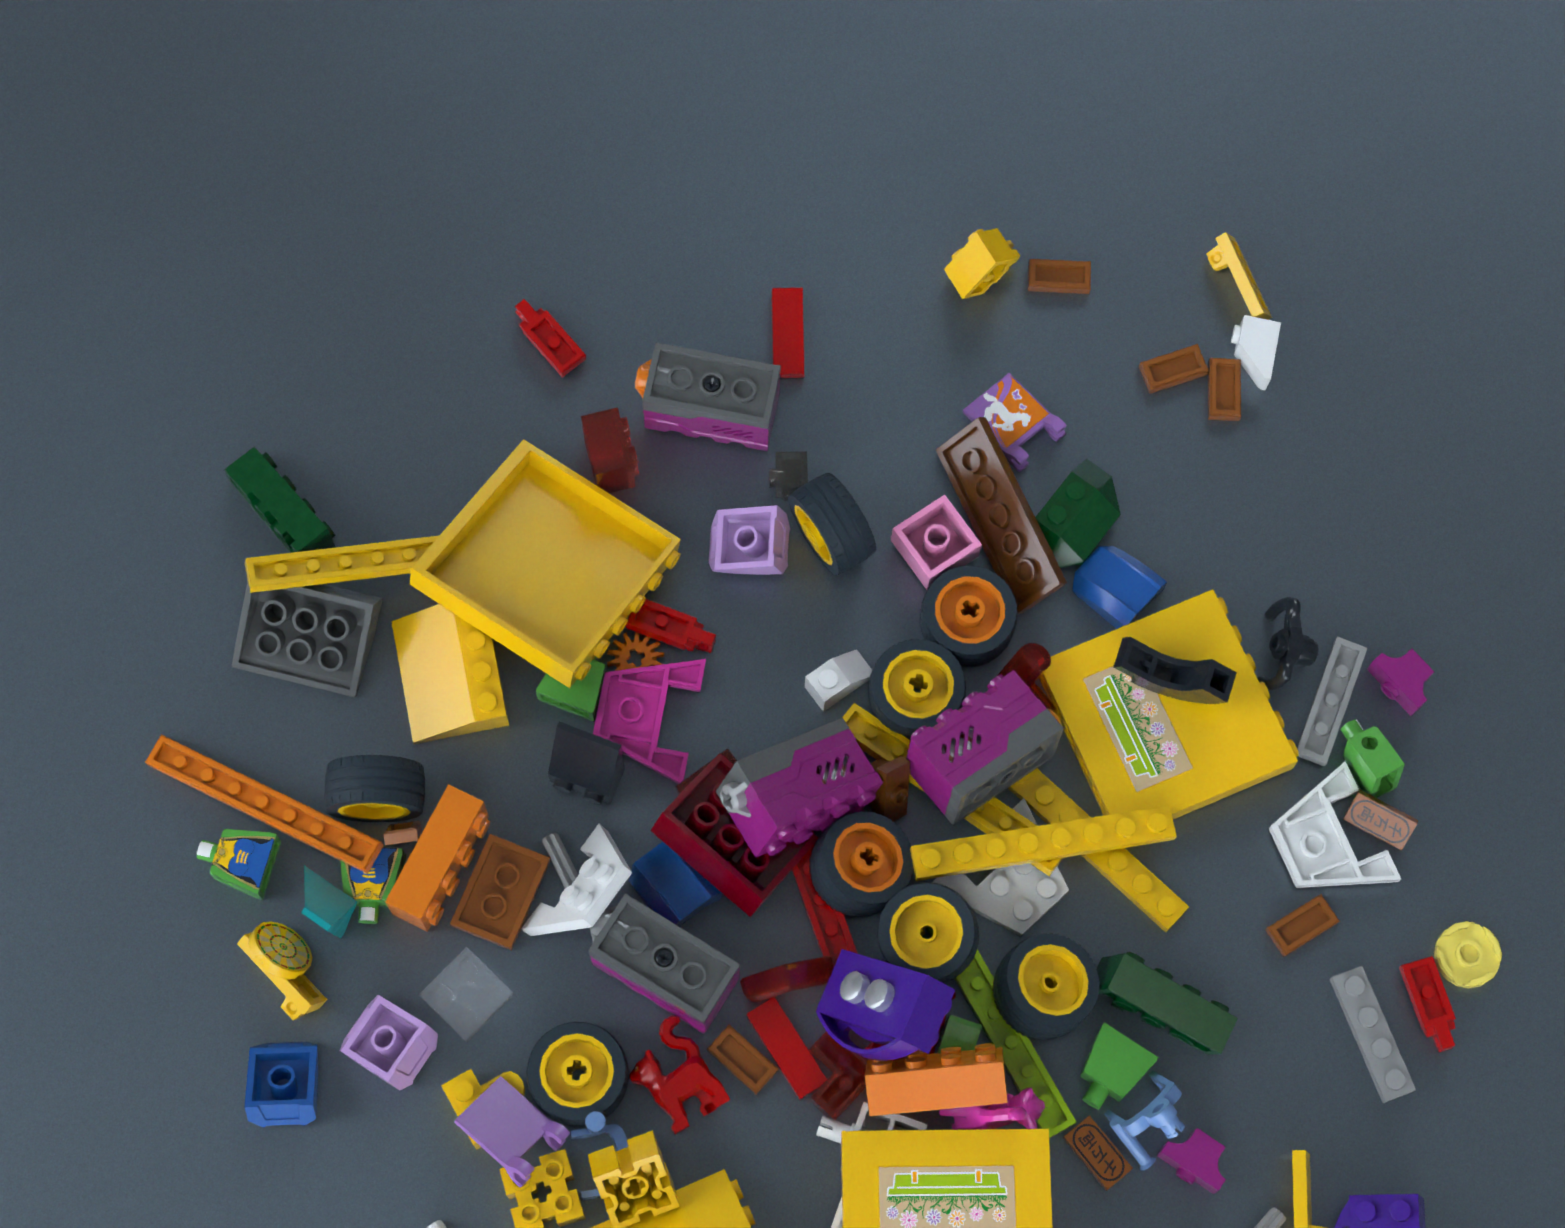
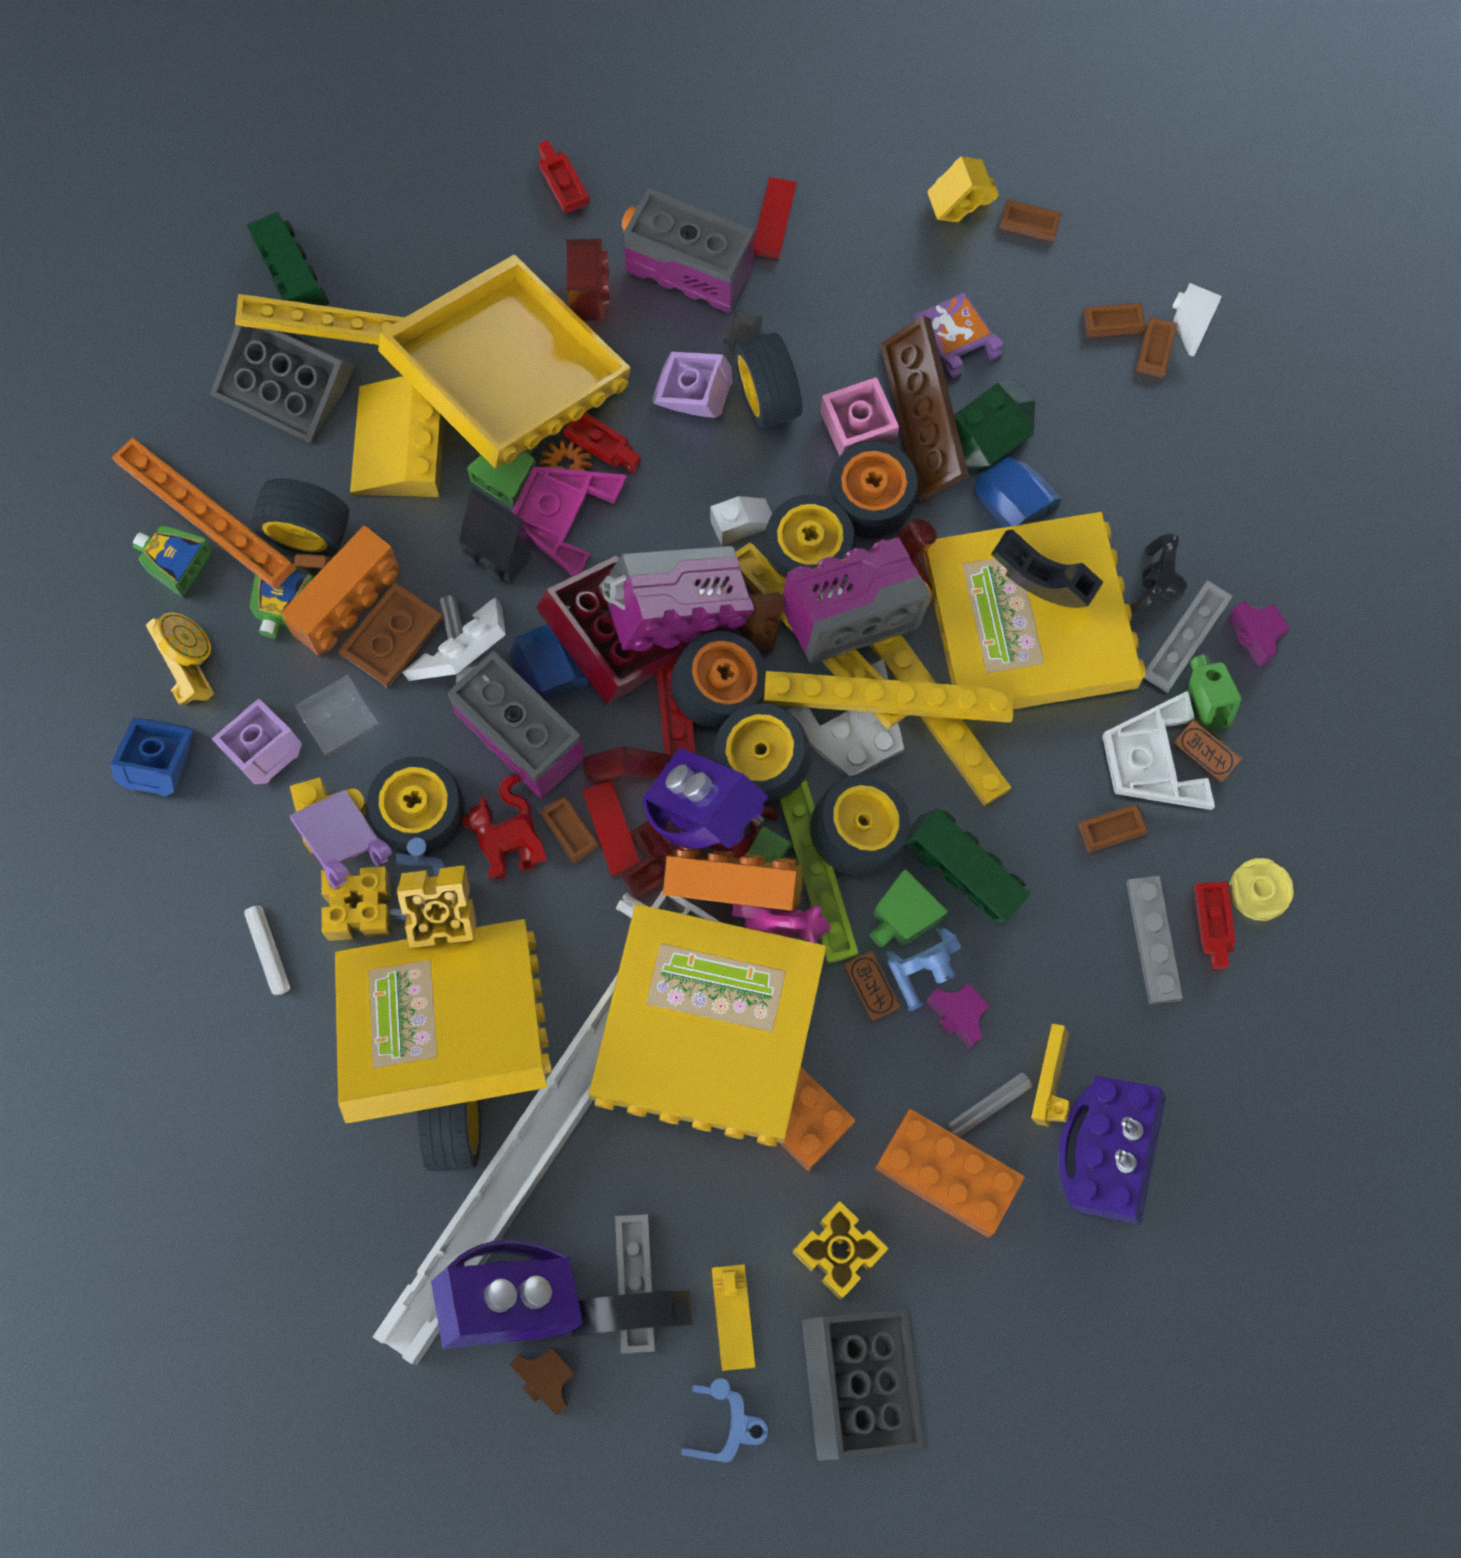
camera: 15 degrees right, 0 degrees up
teal slope [301,865,357,939] -> none
yellow hinge [1206,232,1272,320] -> none

